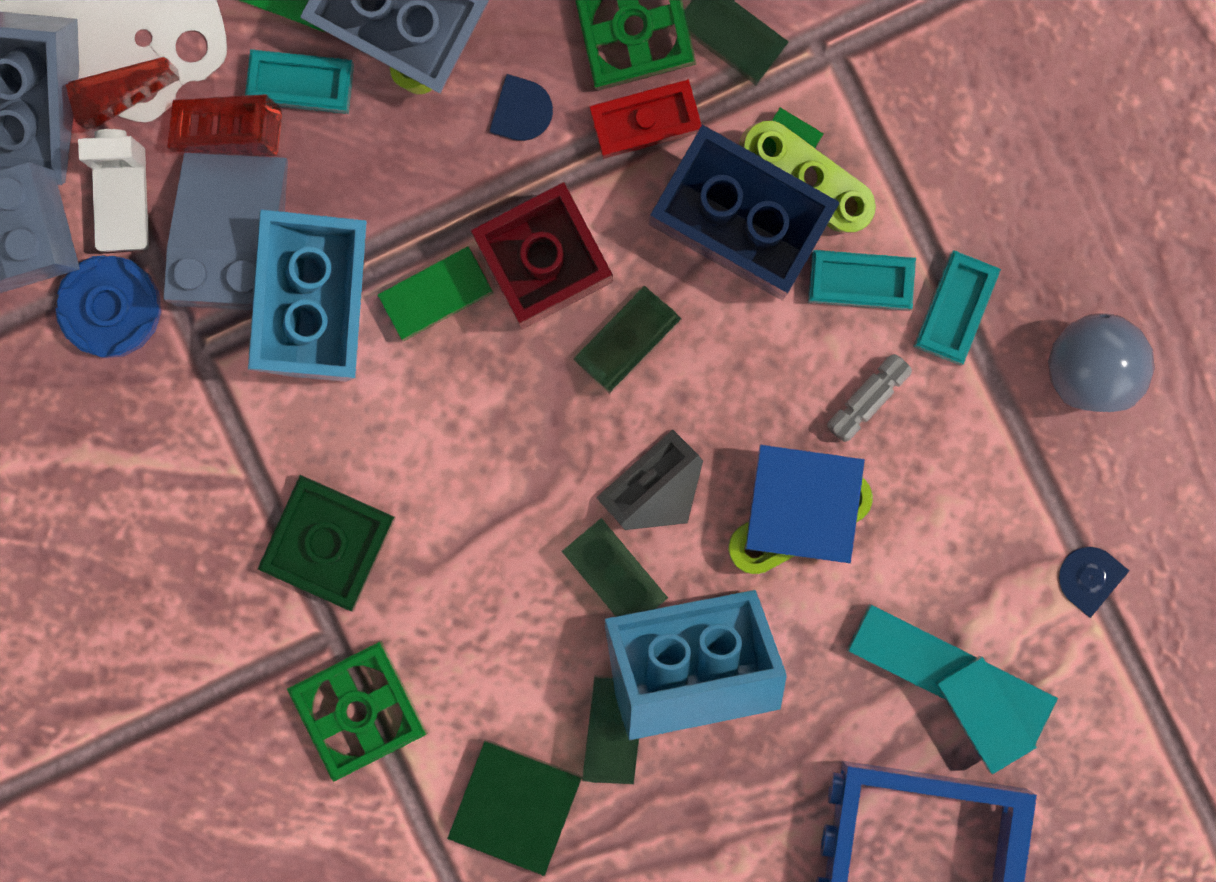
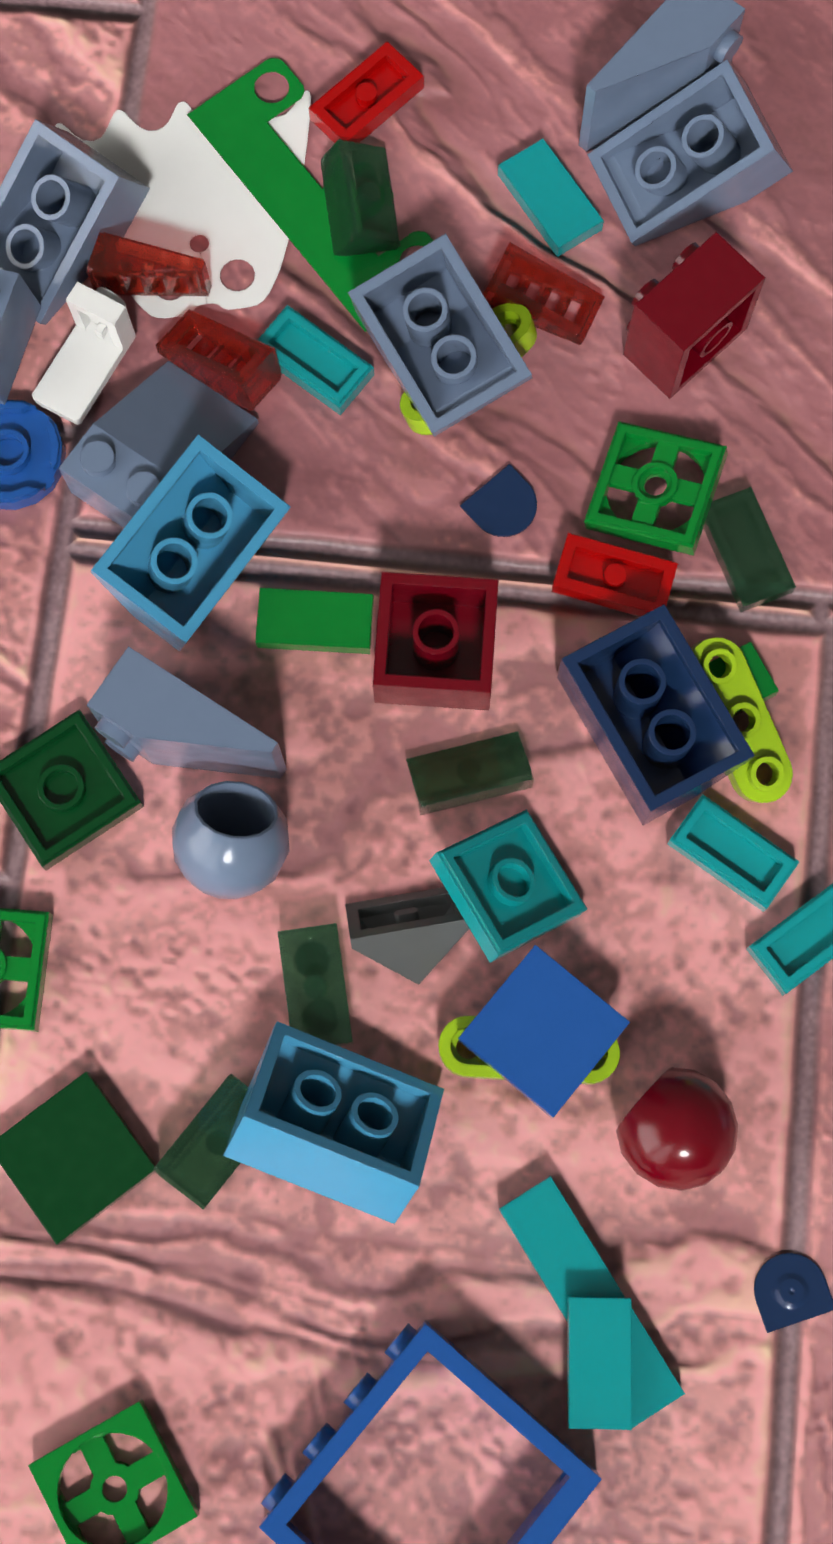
camera: 35 degrees right, 10 degrees down
light grey axle [827,354,912,442] -> none
none -> sand blue slope [87,646,287,779]
none -> sand blue helmet [172,781,290,899]
none -> teal tile [429,810,587,963]
none -> dark red helmet [616,1067,738,1191]

